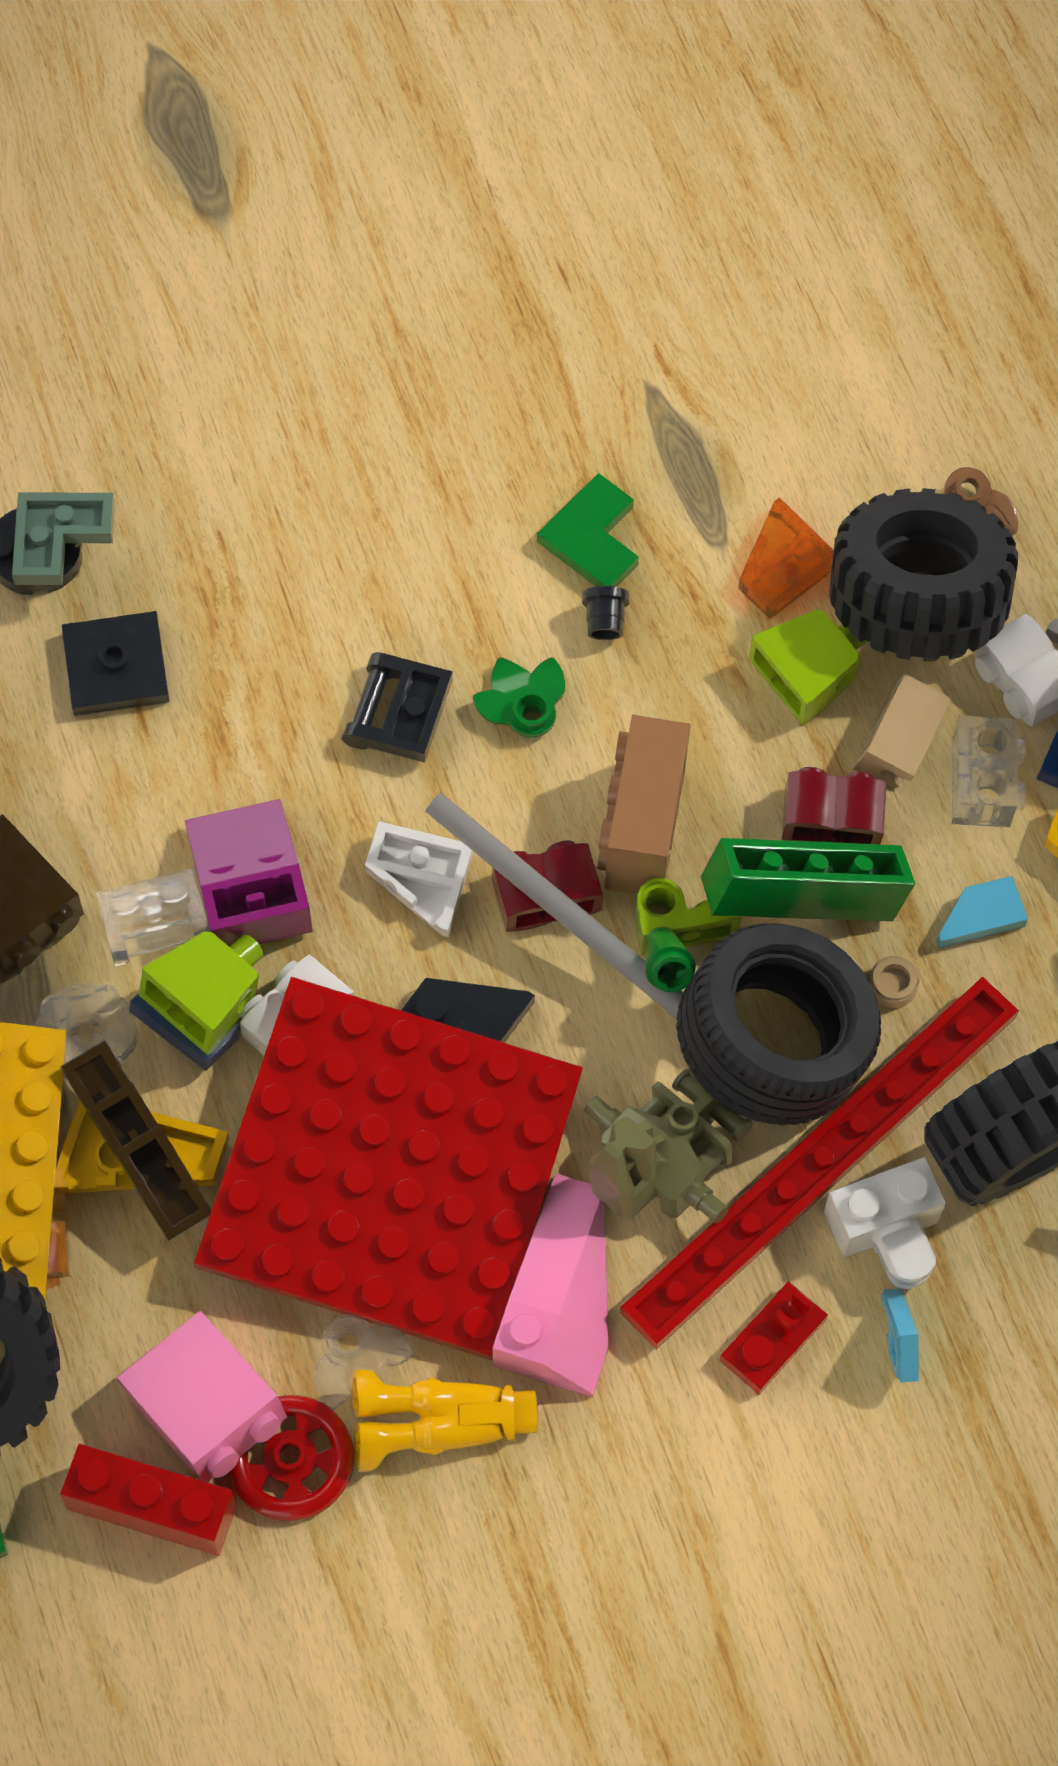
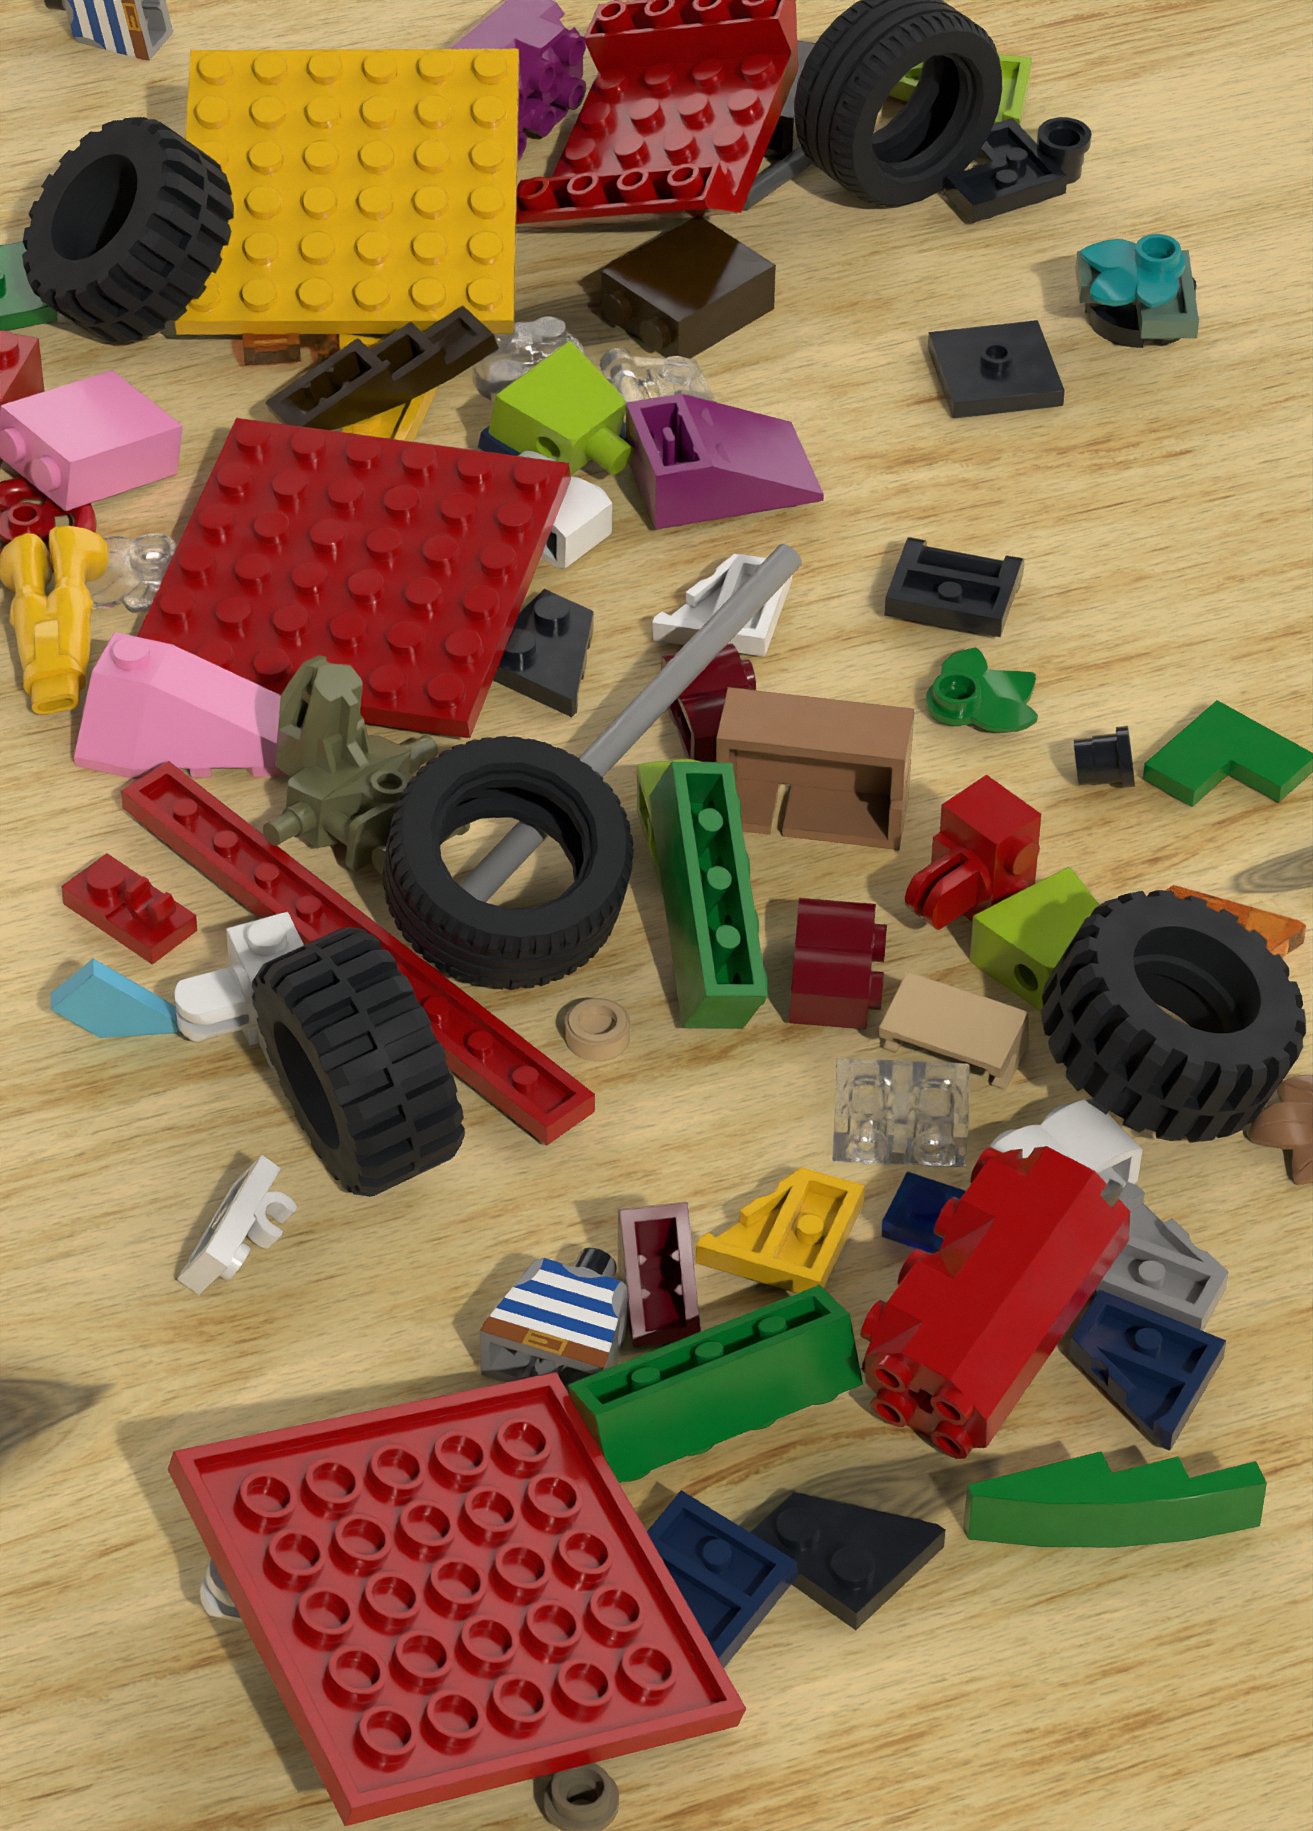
camera: 90 degrees right, 20 degrees down
green cone [645,927,696,993] -> none
medium azure tile [936,876,1028,948] -> none
none -> red brick [904,774,1042,930]
none -> teal plate [1080,234,1186,308]

